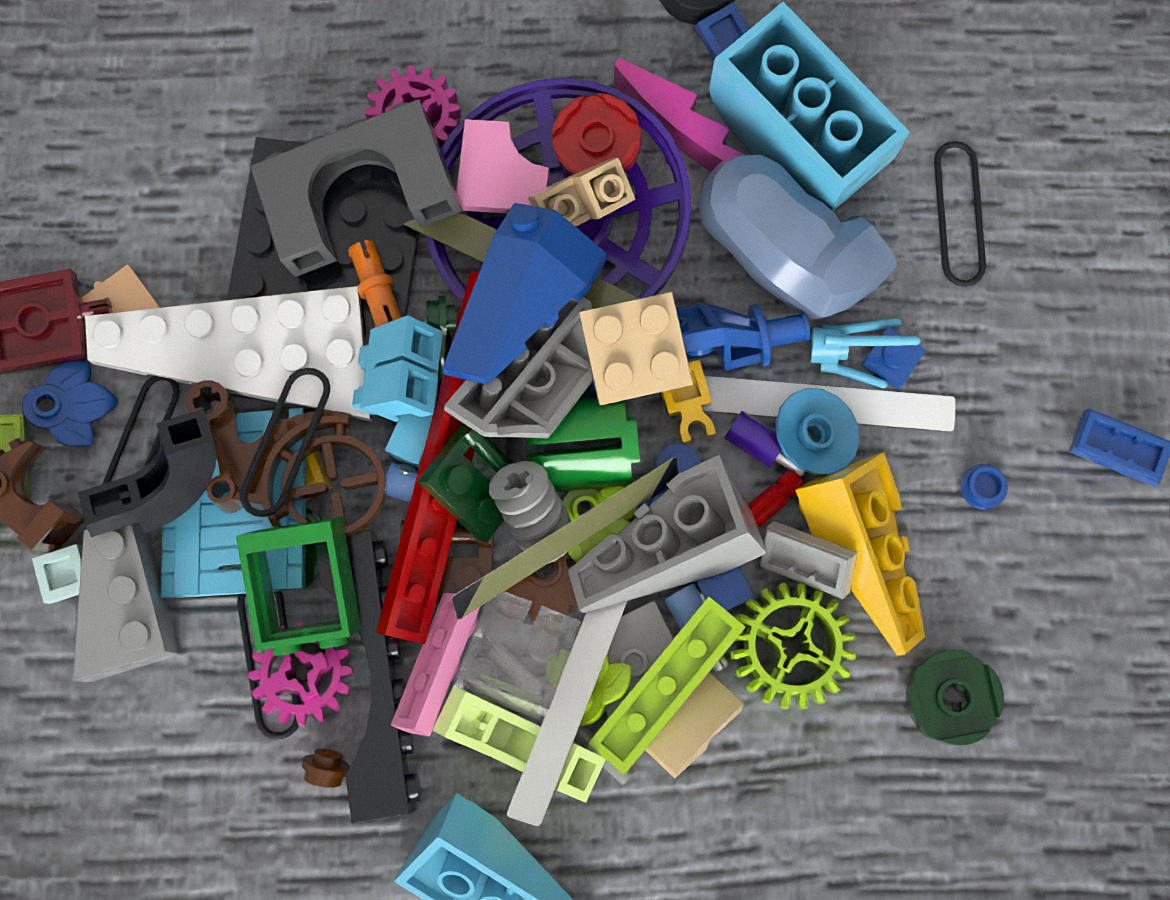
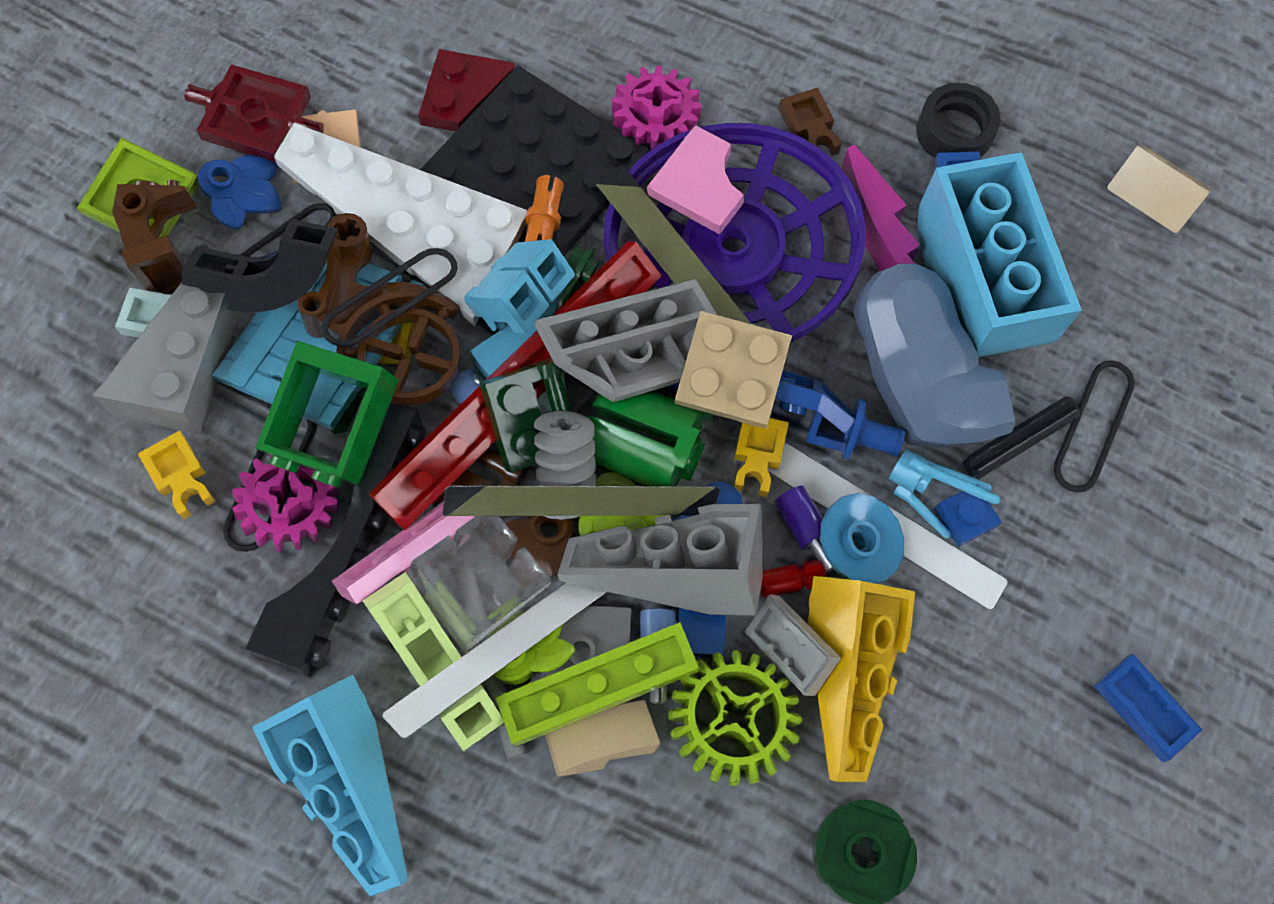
camera: 25 degrees right, 10 degrees down
dark grey arch [250,99,463,277] -> none
reddish brown plate [302,749,350,788] -> none
blue wedge [442,203,607,385] -> none
tan slope [528,157,635,227] -> none
red tile [552,93,642,176] -> none
blue plate [961,464,1008,510] -> none
none -> yellow plate [138,430,216,519]
none -> dark red wing [418,49,515,132]
none -> reddish brown plate [778,87,842,156]
none -> black axle [963,397,1080,479]

